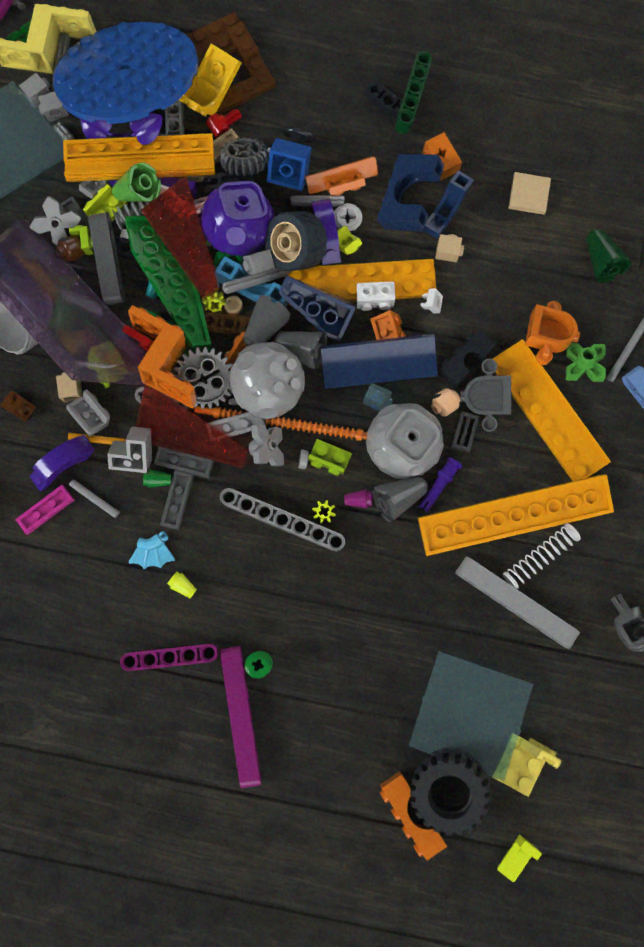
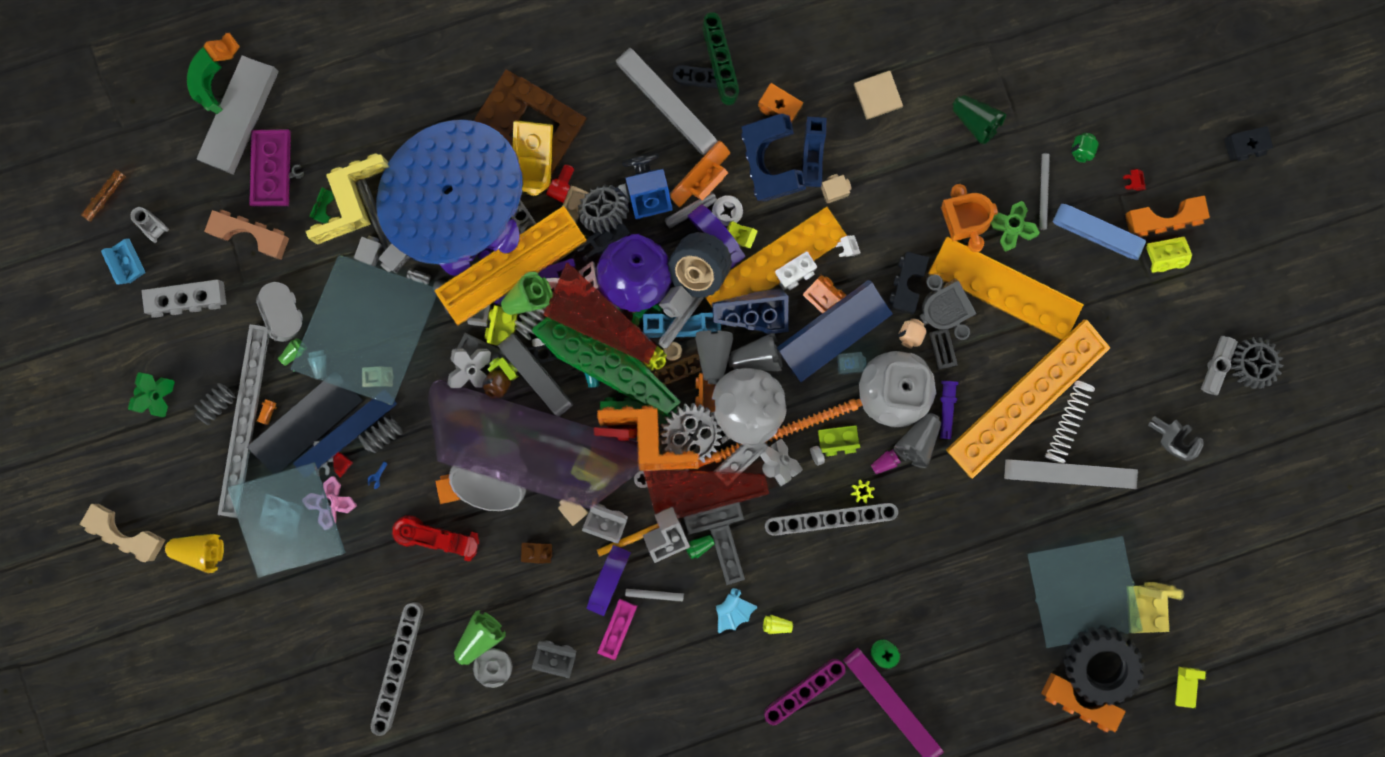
camera: 35 degrees left, 5 degrees up
none -> light grey beam [616,48,718,155]

